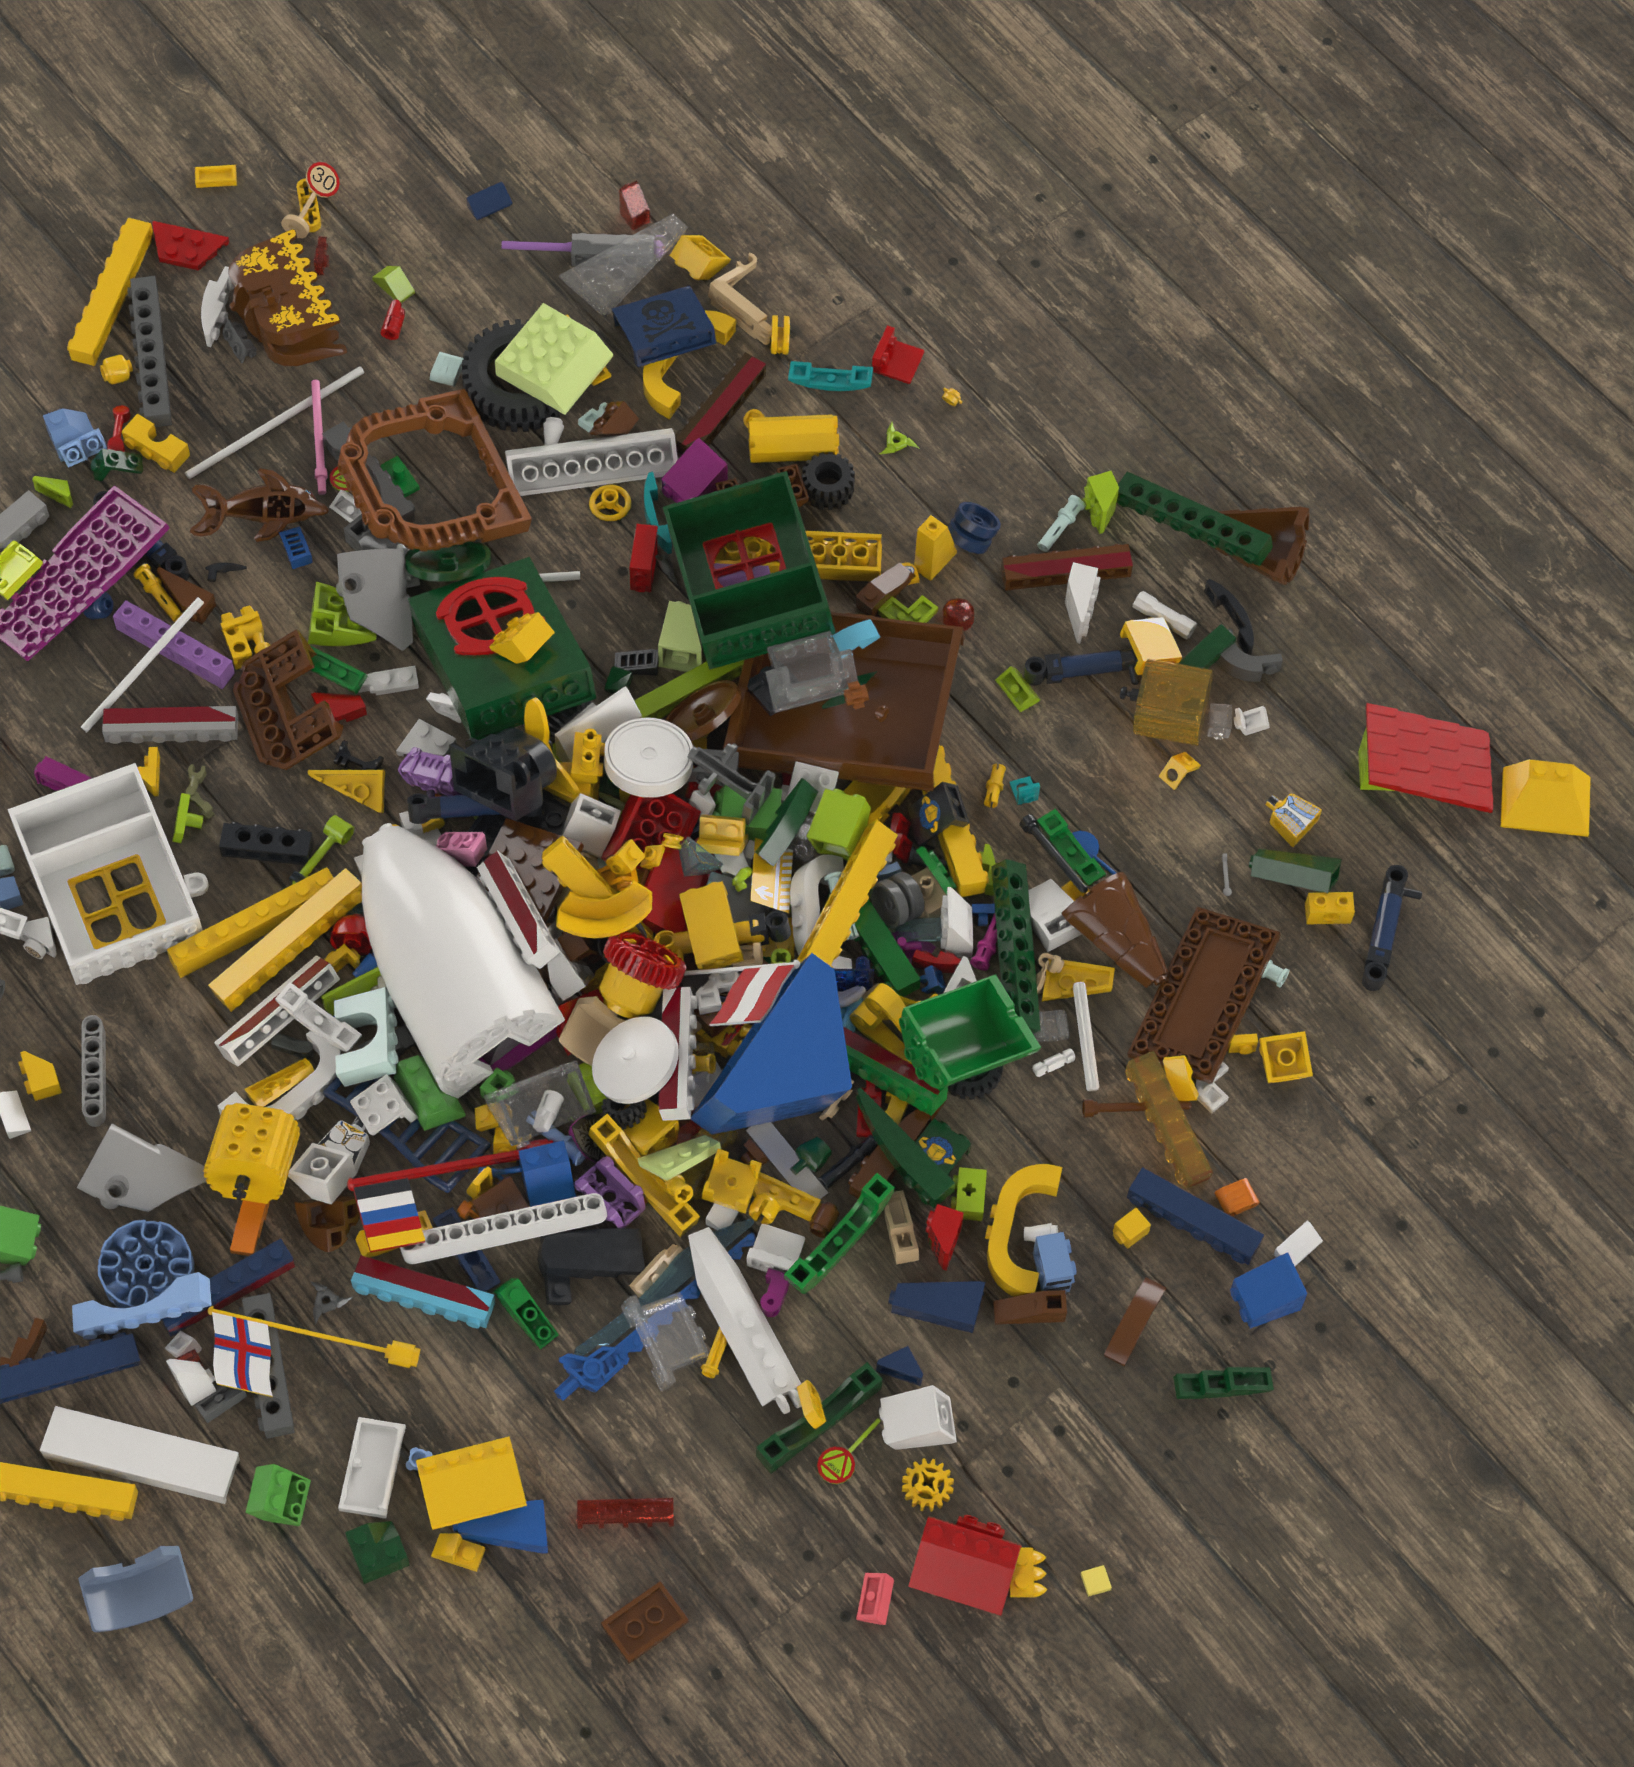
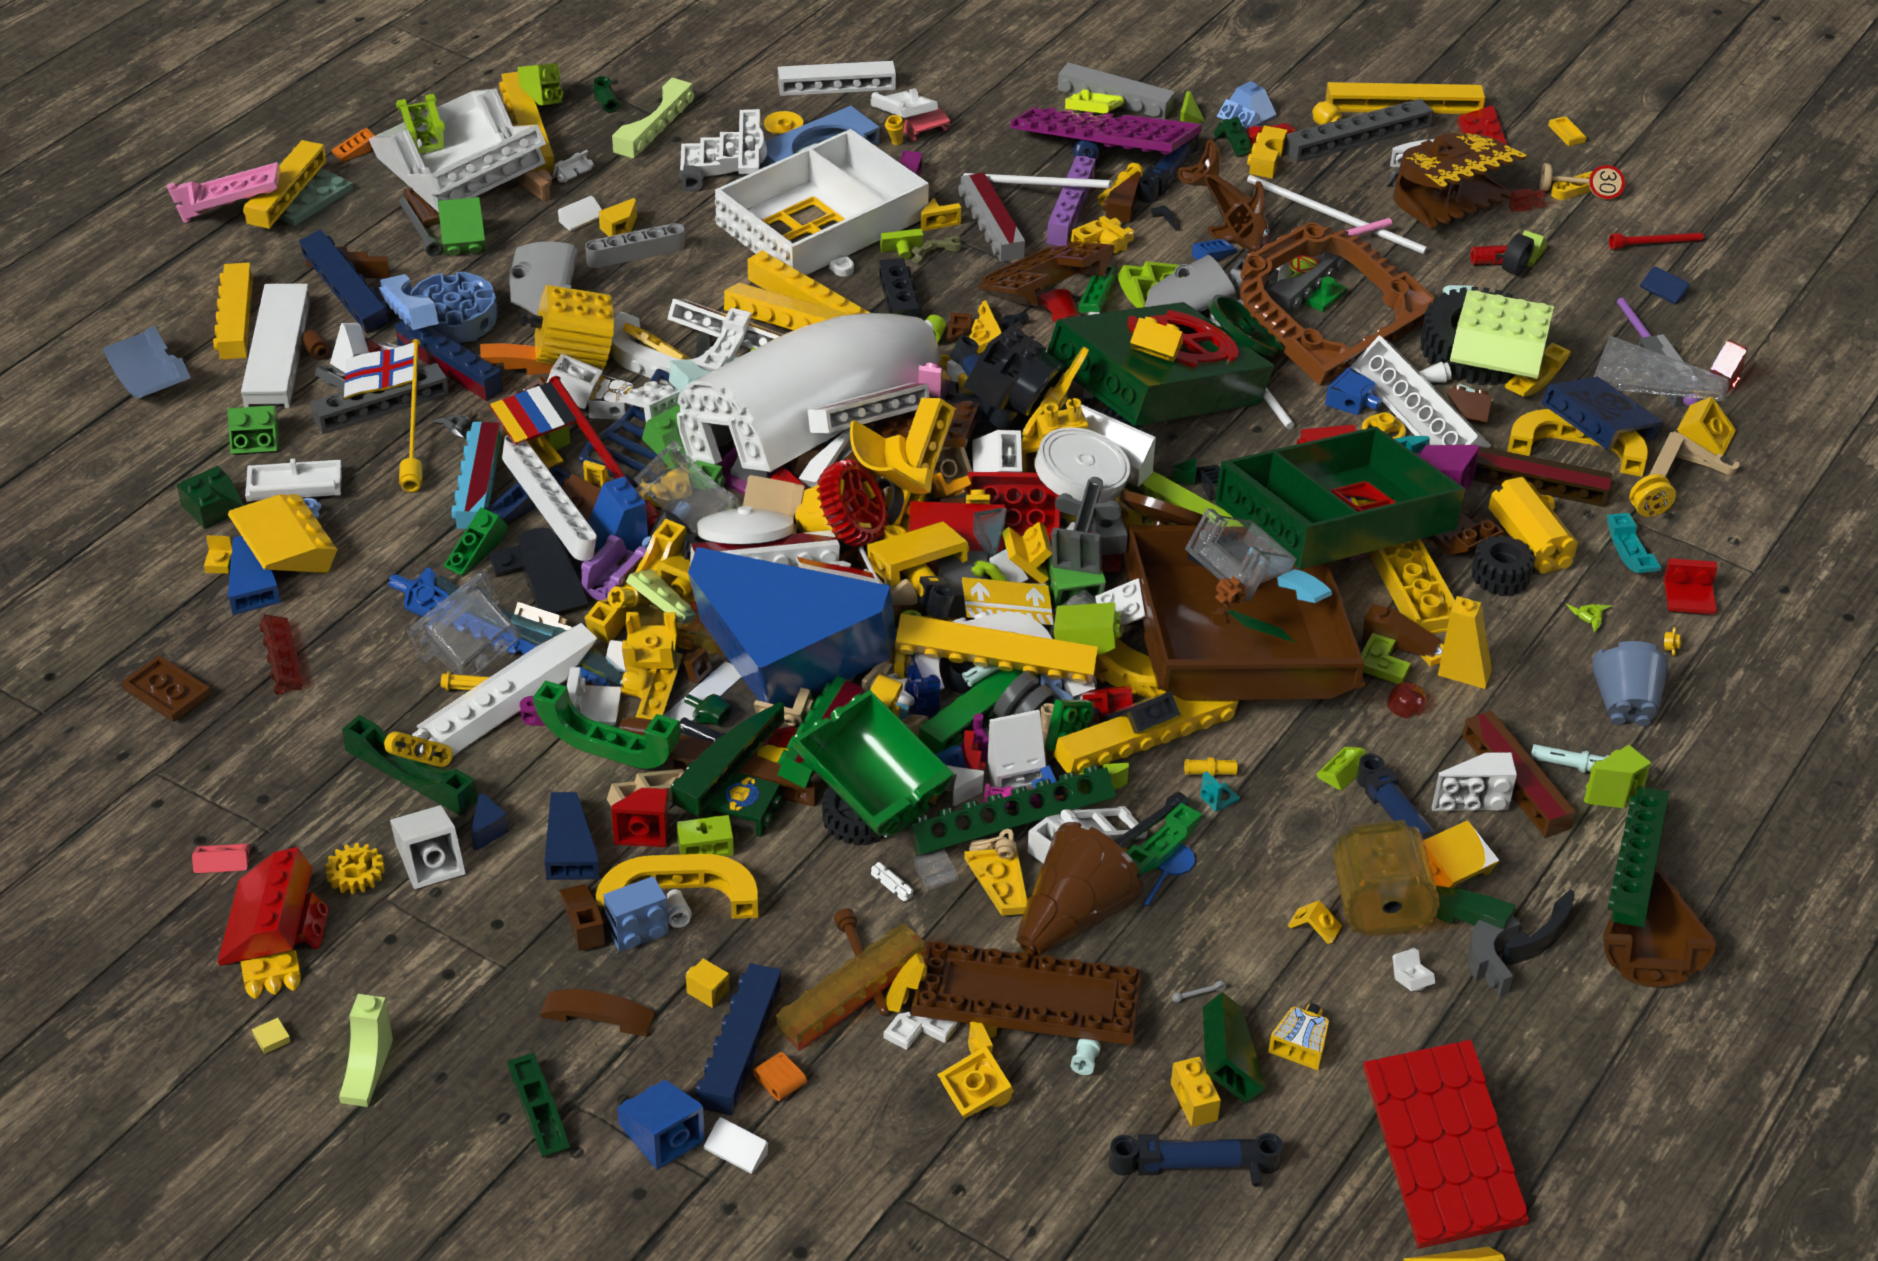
camera: 75 degrees right, 20 degrees down
white hinge [533,1090,564,1132] -> none
yellow bracket [605,839,645,877] -> none
yellow bush [662,833,683,849] -> none
dark green slope [755,778,819,867] -> none
piece [817,1418,880,1484] -> none
dark blue wheel [947,502,1001,554] -> none
white axle [1073,982,1099,1091] -> none
white axle [1133,591,1197,640] -> none
clear brick [1207,703,1232,739] -> none
none -> reddish brown brick [301,330,331,360]
none -> yellowish green arch [339,994,393,1107]
none -> reddish brown slope [947,312,972,342]
none -> white window [1061,806,1148,840]
none -> blue torso [1325,367,1382,415]
none -> black tyre [1502,233,1534,276]
none -> sand blue cone [1592,641,1668,726]
none -> red piece [1609,233,1705,250]

